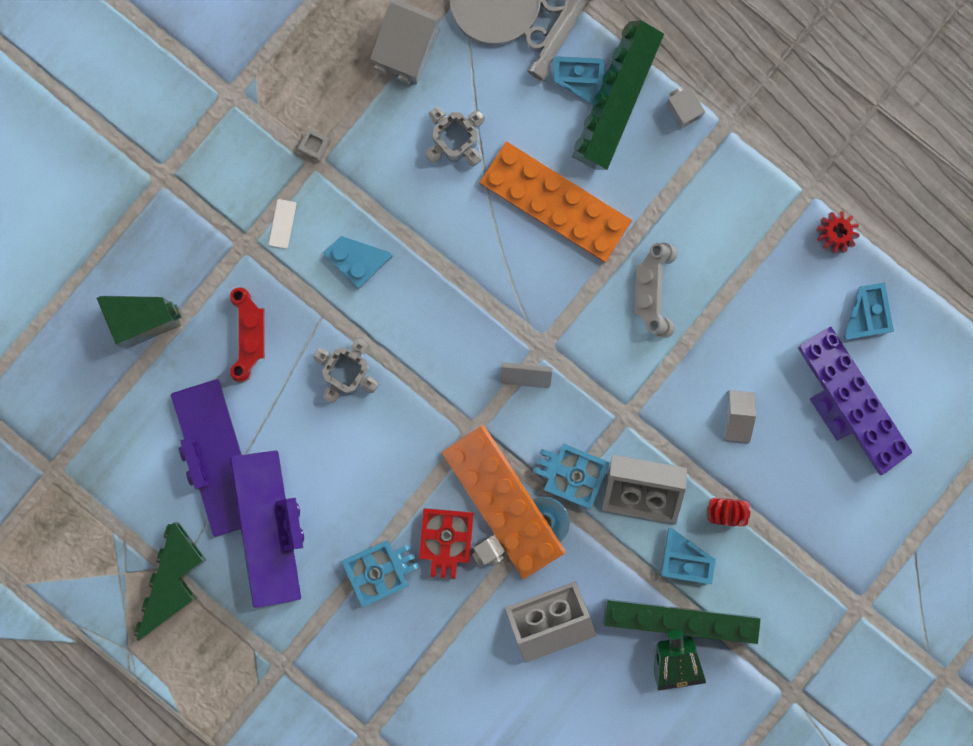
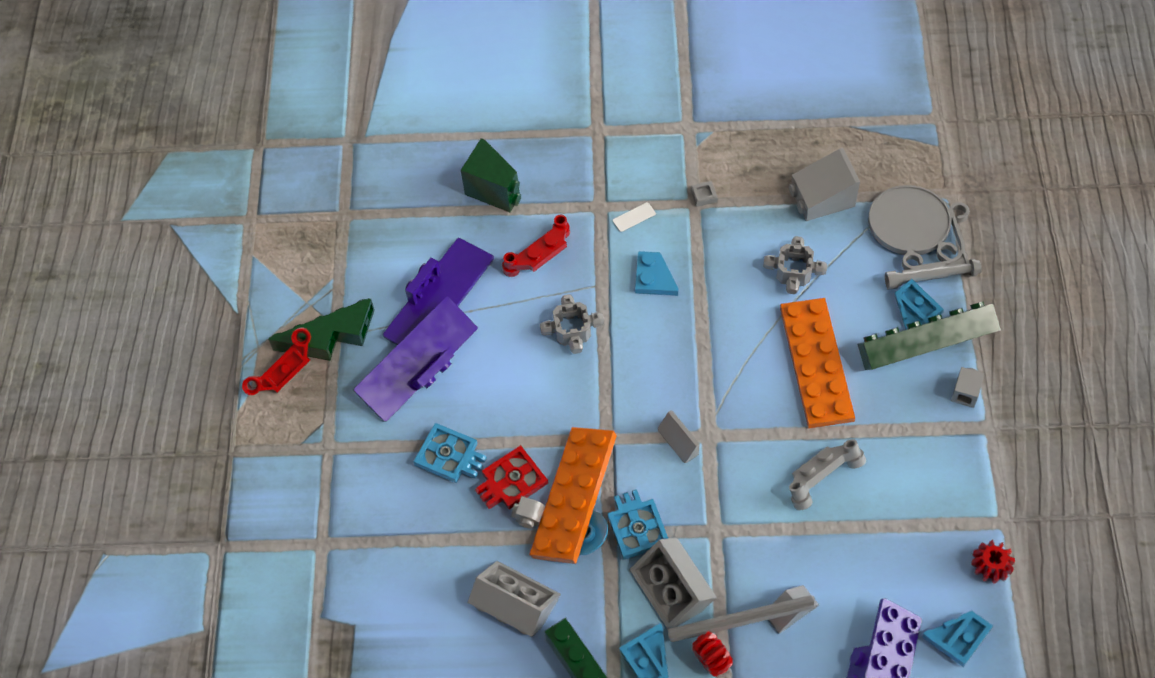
camera: 50 degrees right, 25 degrees down
none -> red plate [242,328,311,395]
none -> light grey axle [668,595,816,642]

